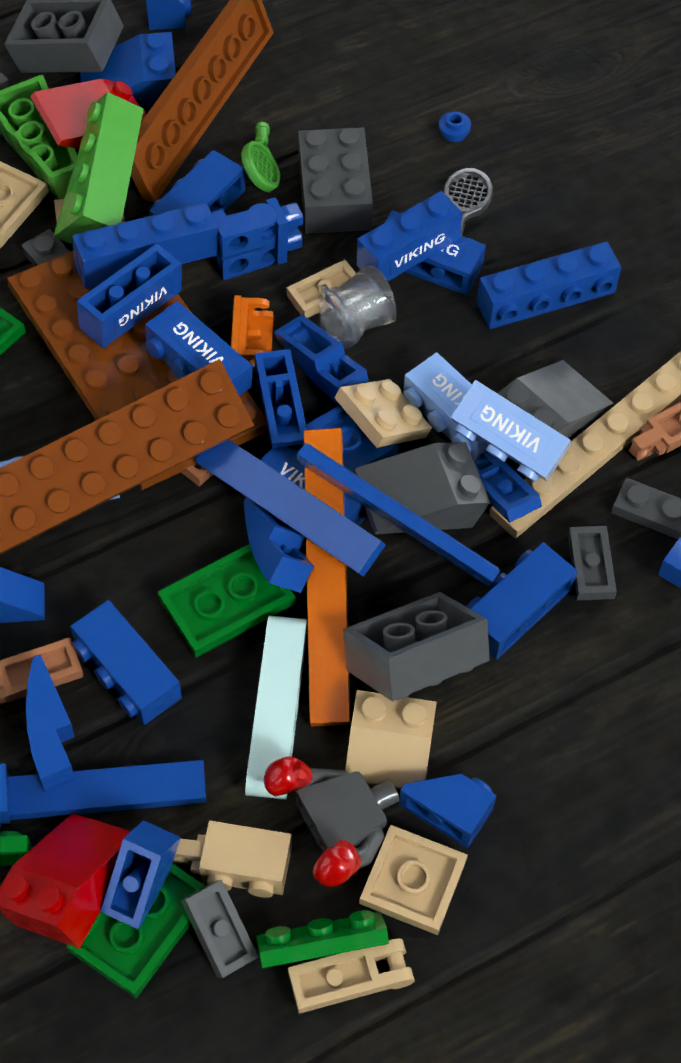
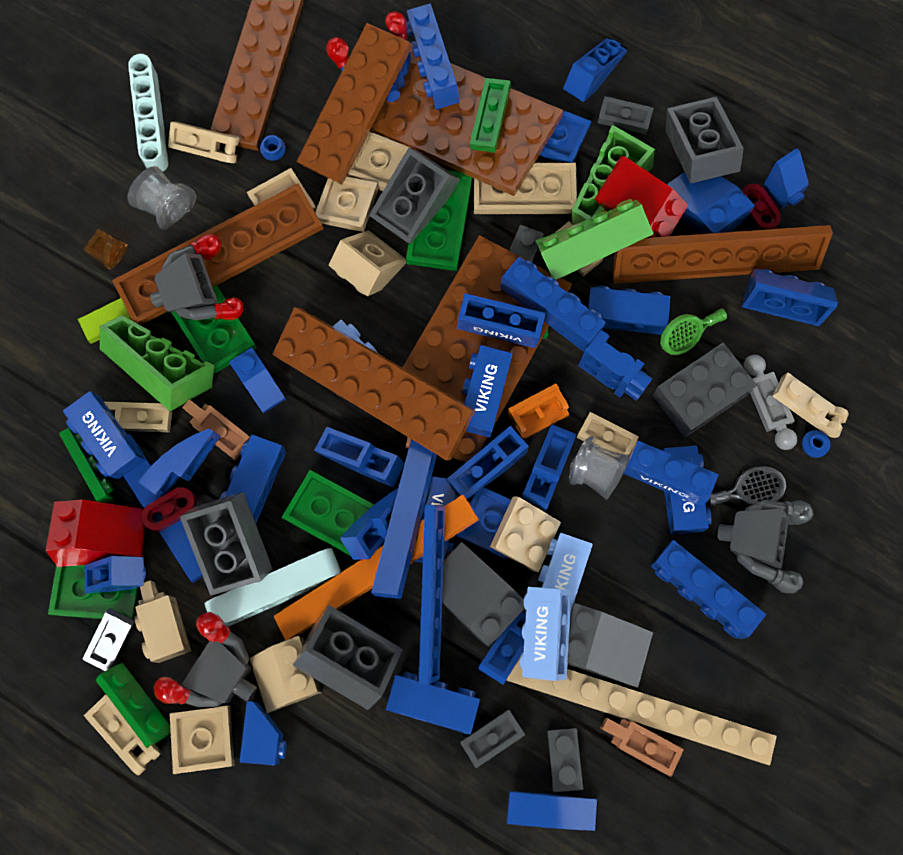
camera: 65 degrees right, 15 degrees up
none -> dark red plate [142,488,197,532]
none -> dark grey brick [180,492,273,596]
none -> blue slope [314,427,405,487]
none -> dark grey torso [718,500,814,594]
none -> dark red plate [742,184,781,230]
none -> blue slope [742,269,838,326]
none -> light grey plate [744,355,797,450]
none -> tan plate [772,373,849,438]

